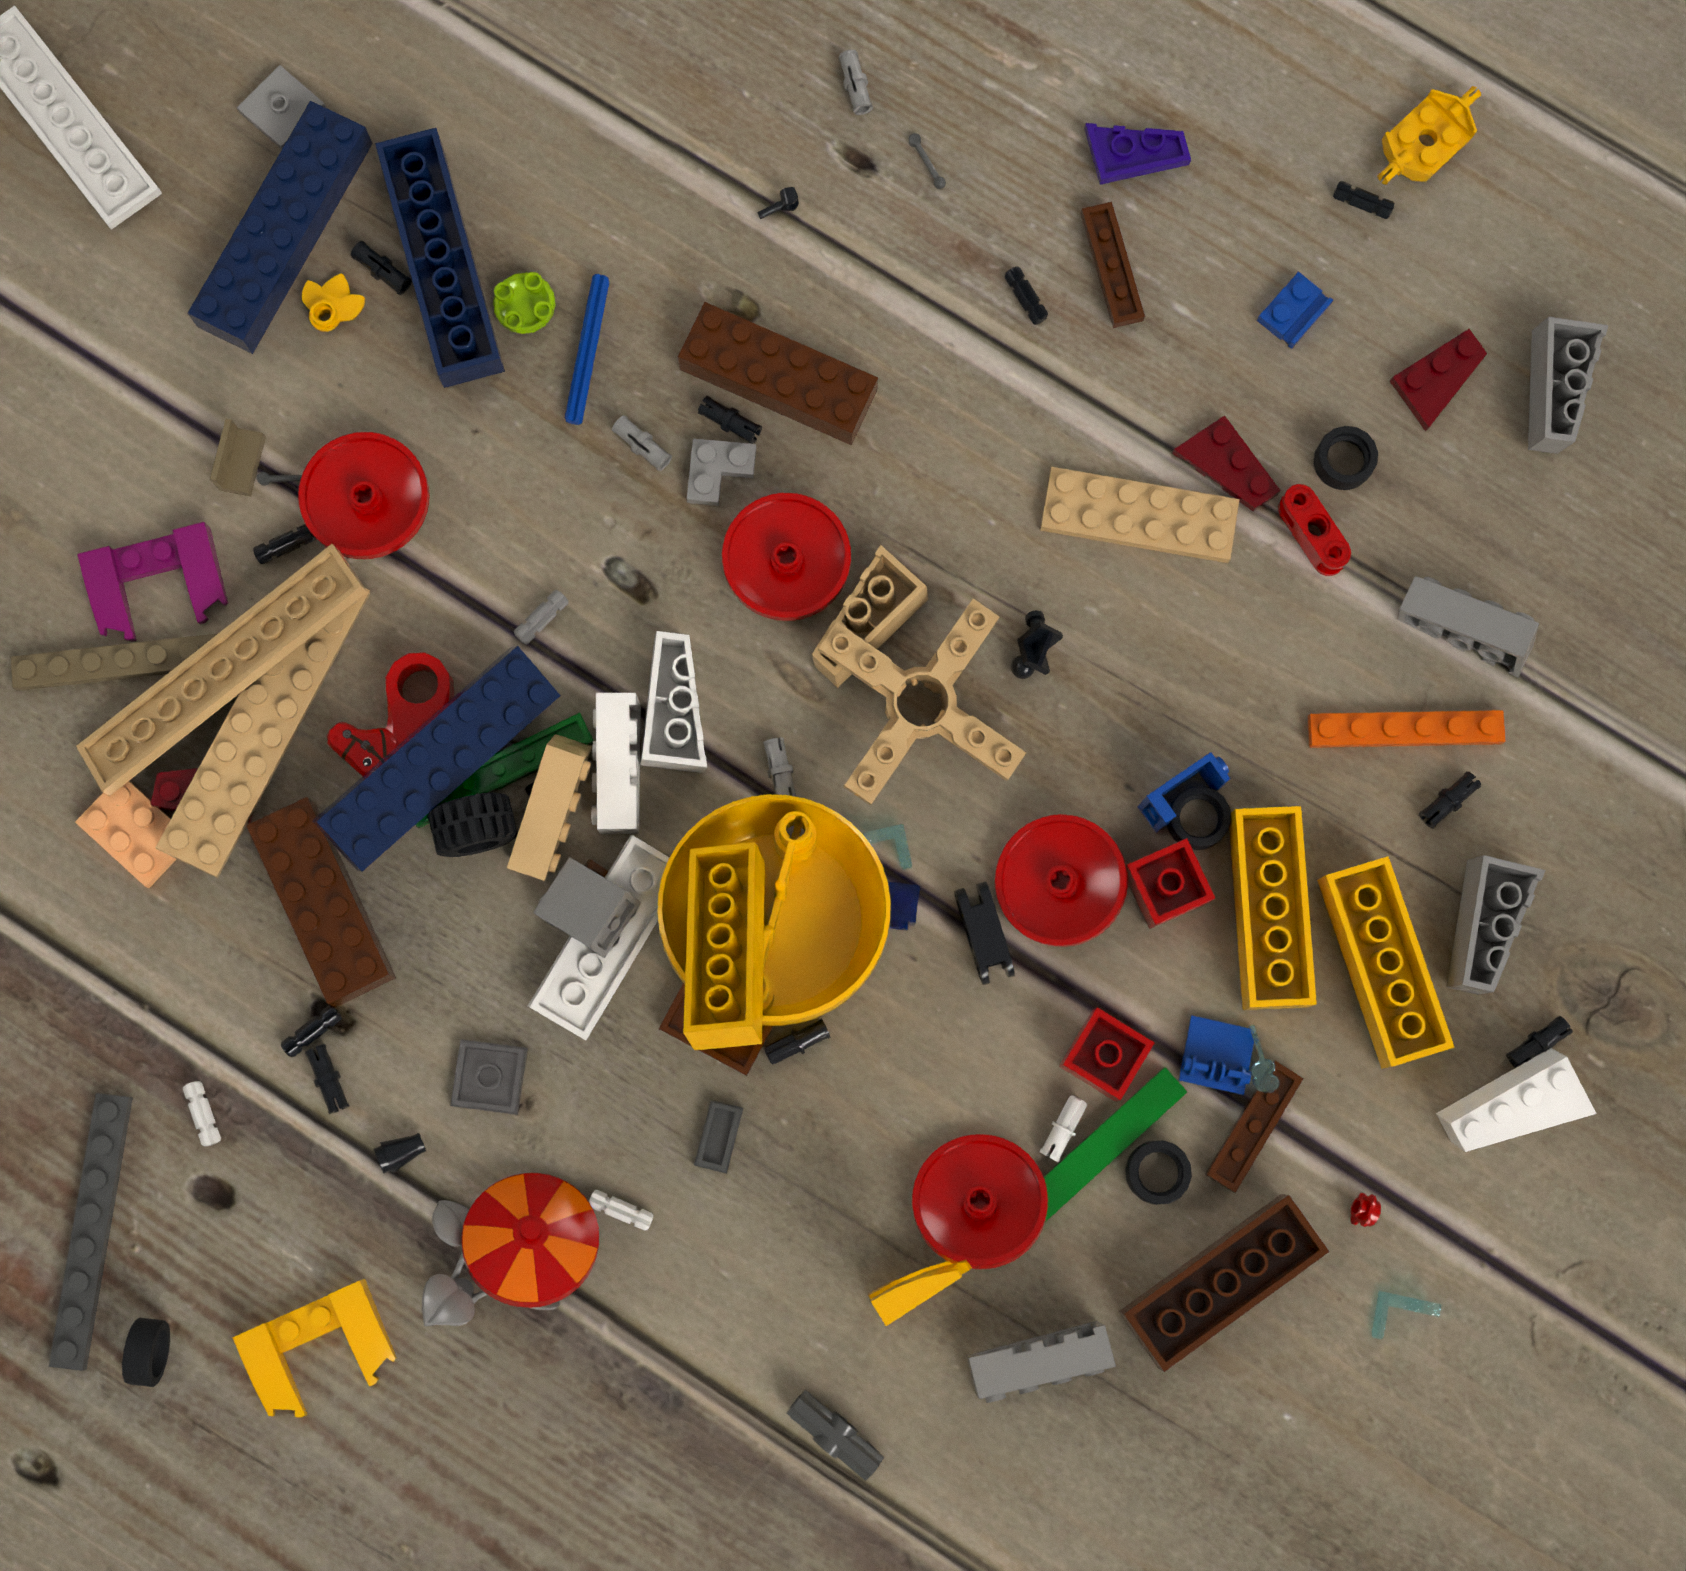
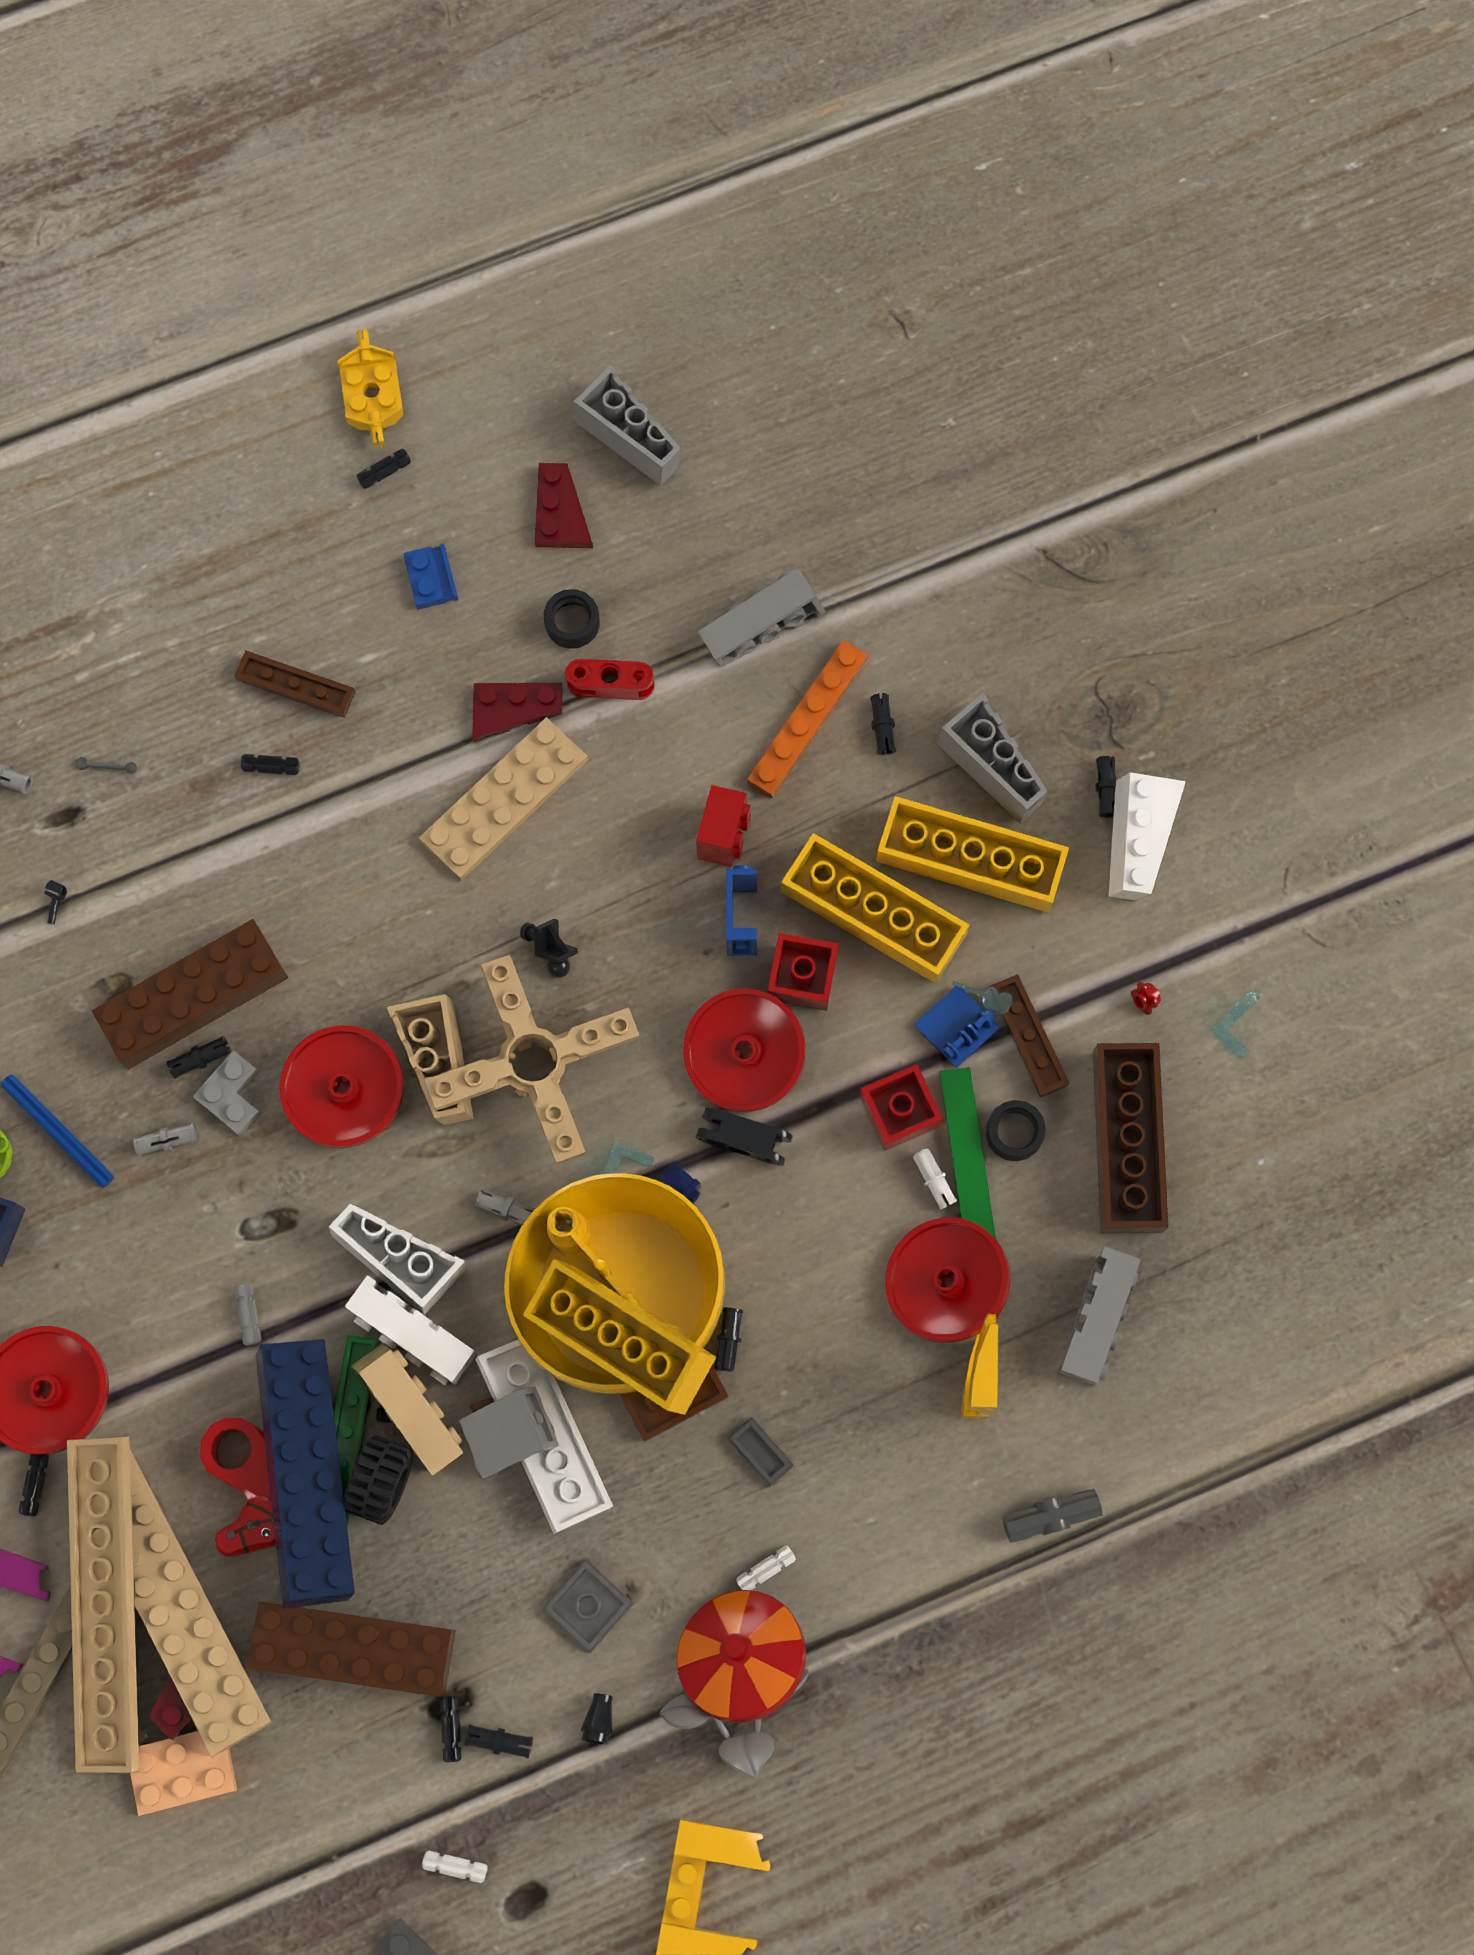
camera: 50 degrees left, 5 degrees down
dark purple wing [1084,123,1191,185] -> none
black tyre [1167,786,1232,850] -> none
none -> red brick [696,785,751,867]

